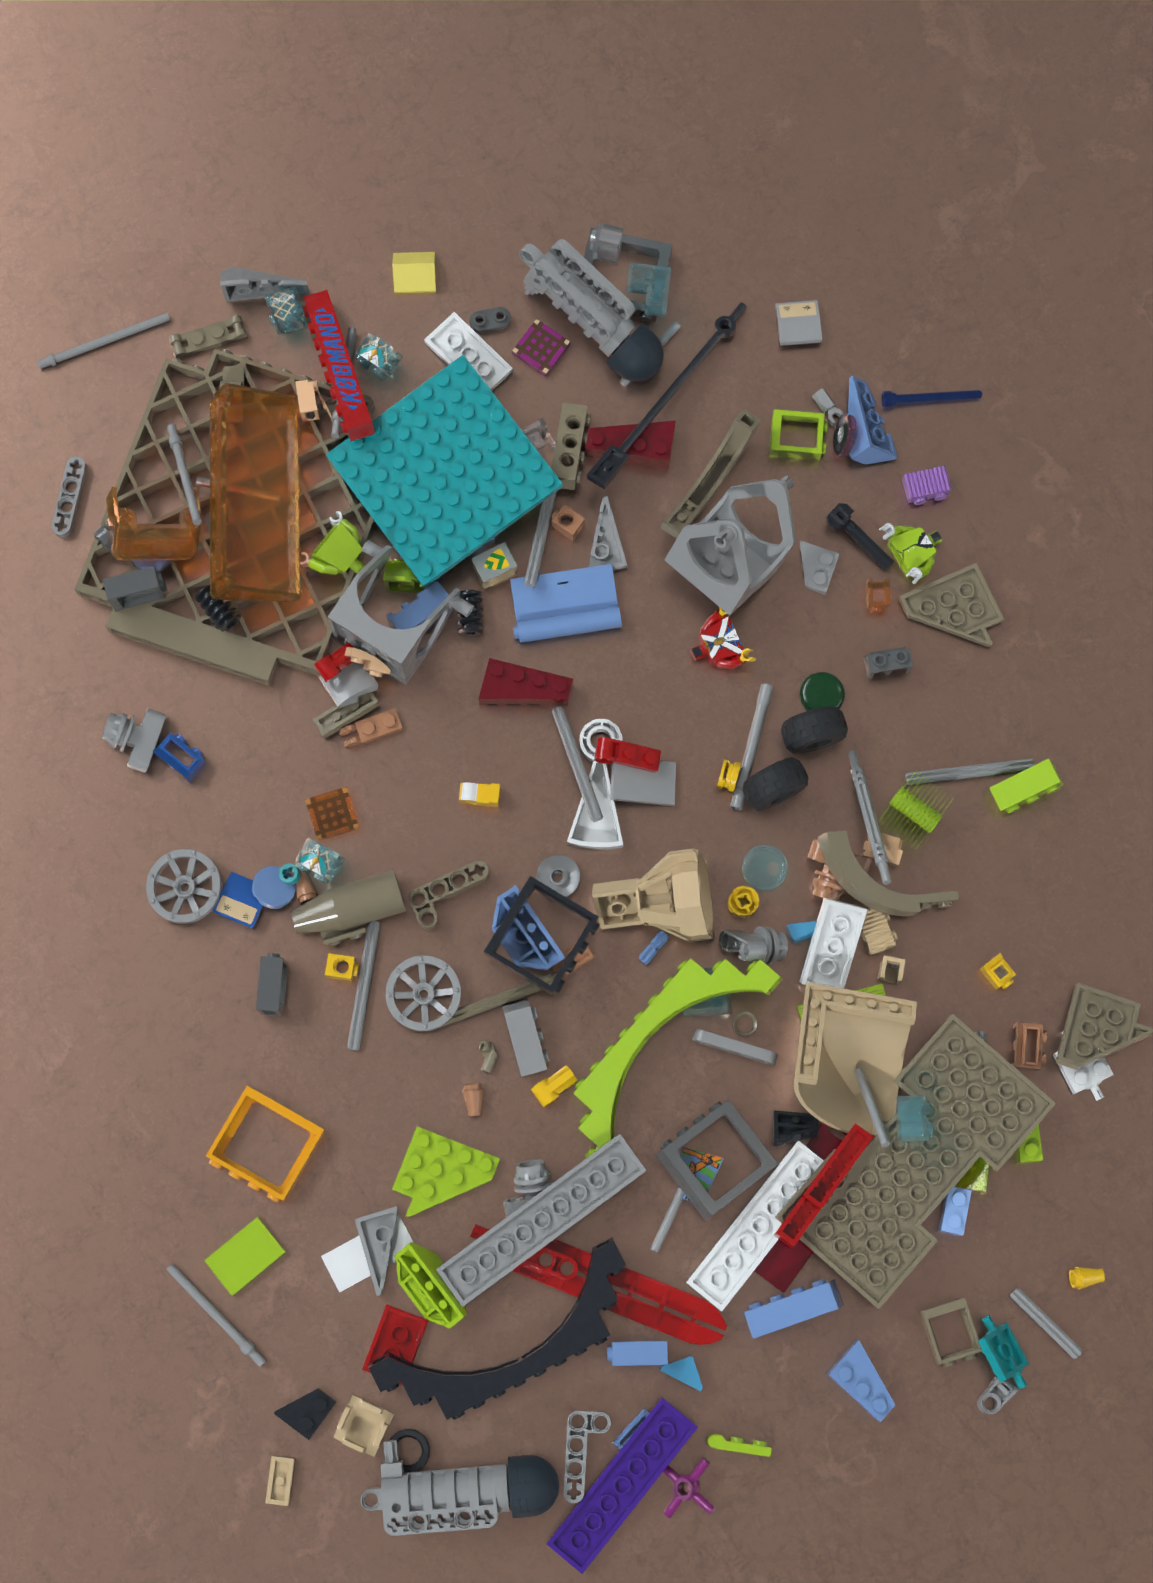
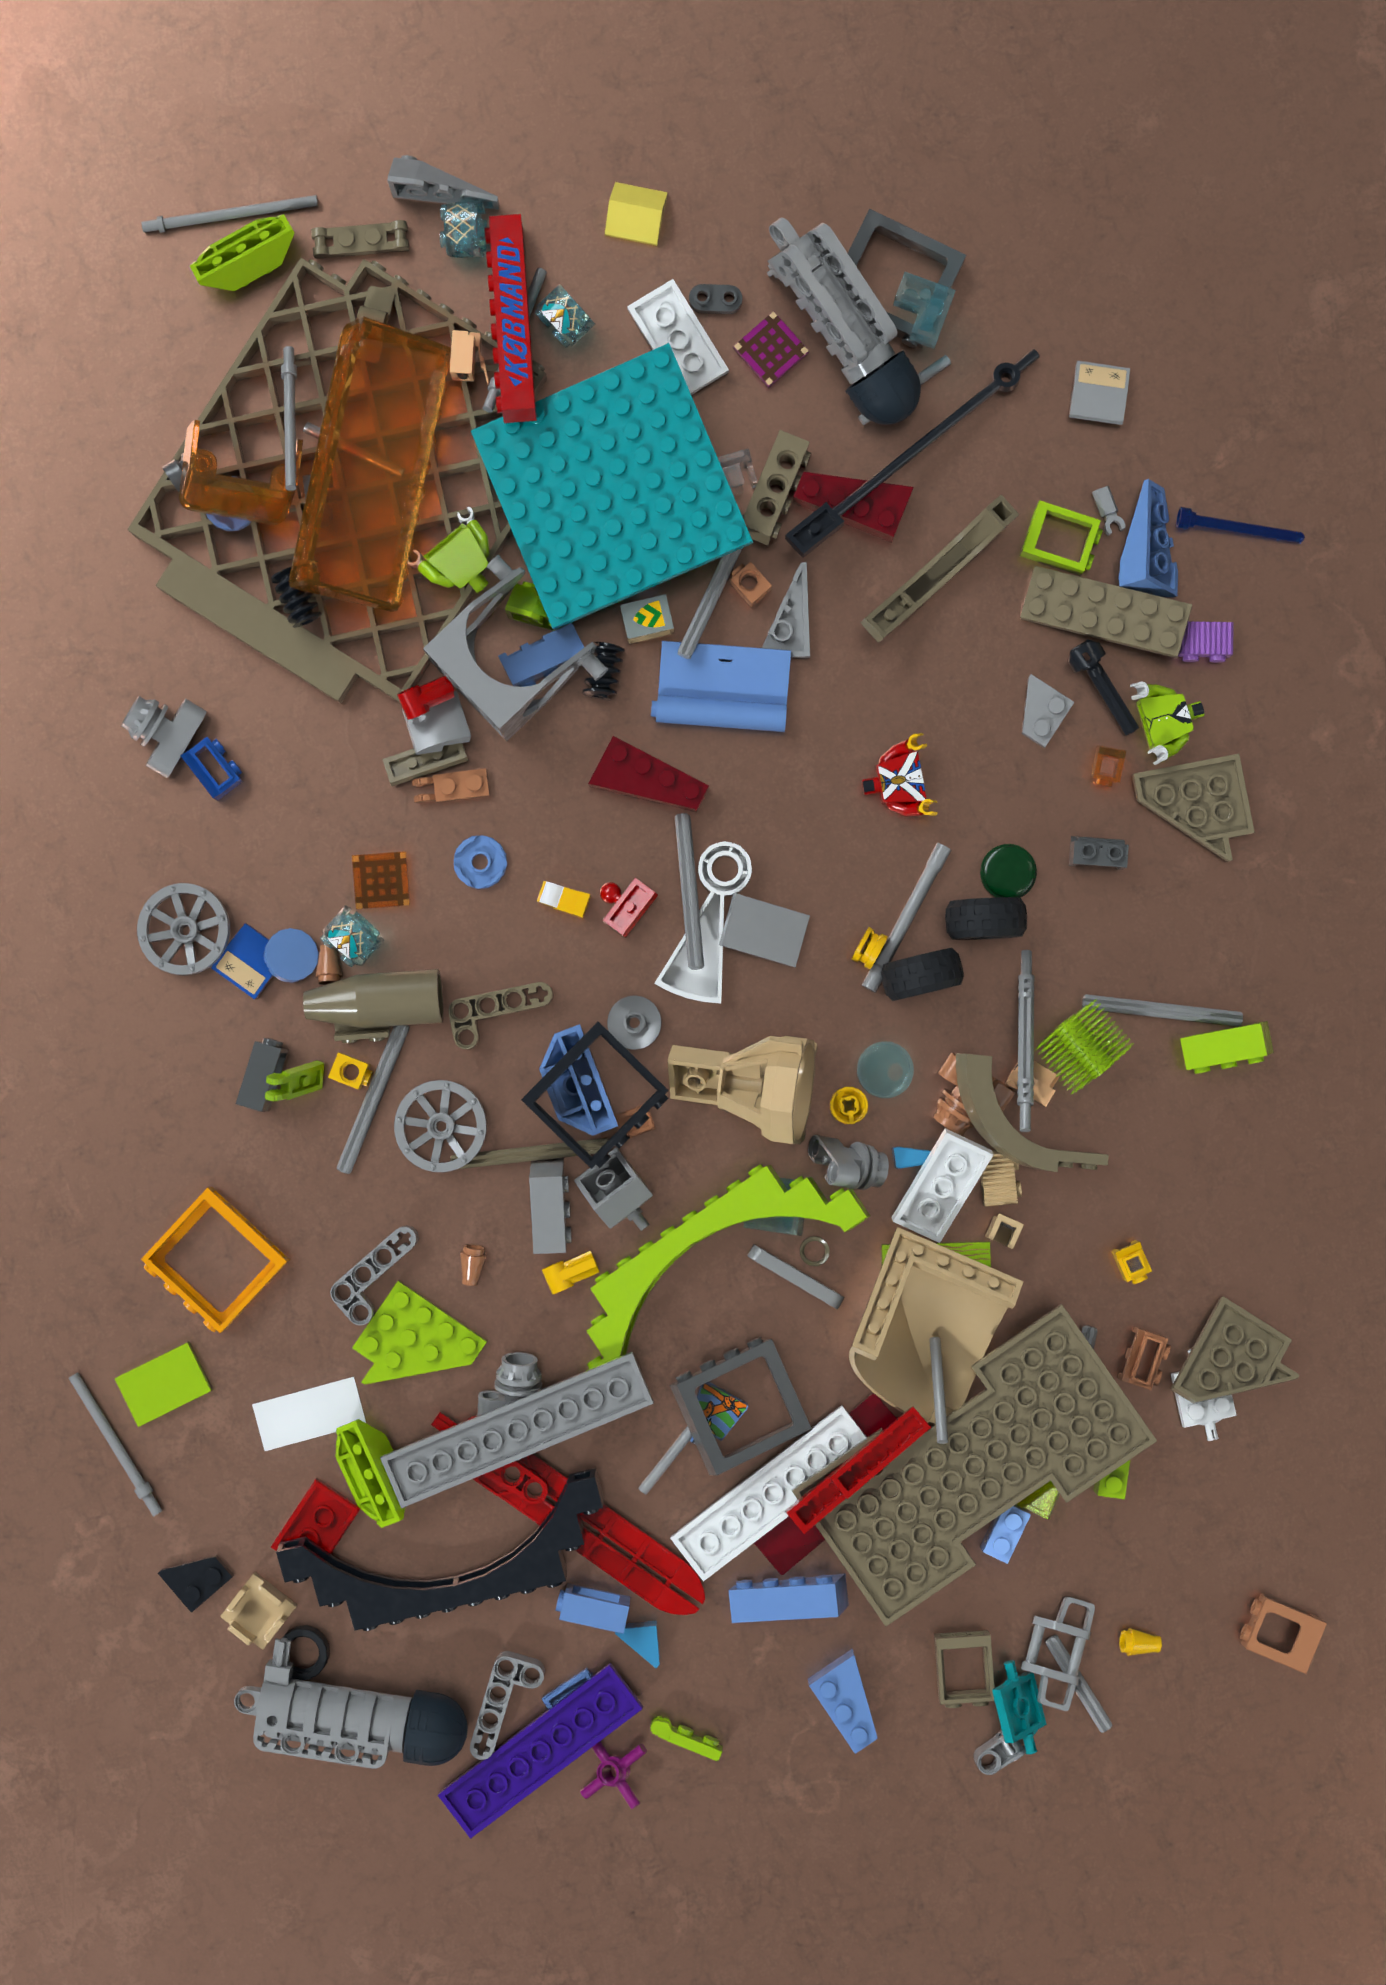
camera: 15 degrees right, 10 degrees up
light grey beam [52,457,87,538] -> none
dark grey window [103,566,167,611] -> none
tan plate [265,1456,295,1506] -> none
teal bush [279,863,301,885] -> none
light nougat slope [345,647,391,678] -> none
light grey wing [355,1206,398,1296] -> none
dark tan arm [479,1040,498,1074] -> none
clear brick [590,222,623,264] -> none
red plate [594,737,661,773] -> none
medium blue piece [639,930,669,965] -> none
light grey piece [664,475,796,615] -> none
black wing [773,1110,819,1146] -> none
tile [833,413,856,456] -> none
clear light blue brick [896,1096,933,1143] -> none
none -> lime wedge [190,214,295,291]
none -> lime hinge [265,1060,324,1102]
none -> light grey beam [330,1225,419,1326]
none -> medium blue tile [454,835,507,889]
none -> light grey piece [574,1147,653,1231]
none -> plate [600,878,658,938]
none -> dark tan plate [1020,566,1192,658]
none -> light grey bar [1020,1597,1095,1711]

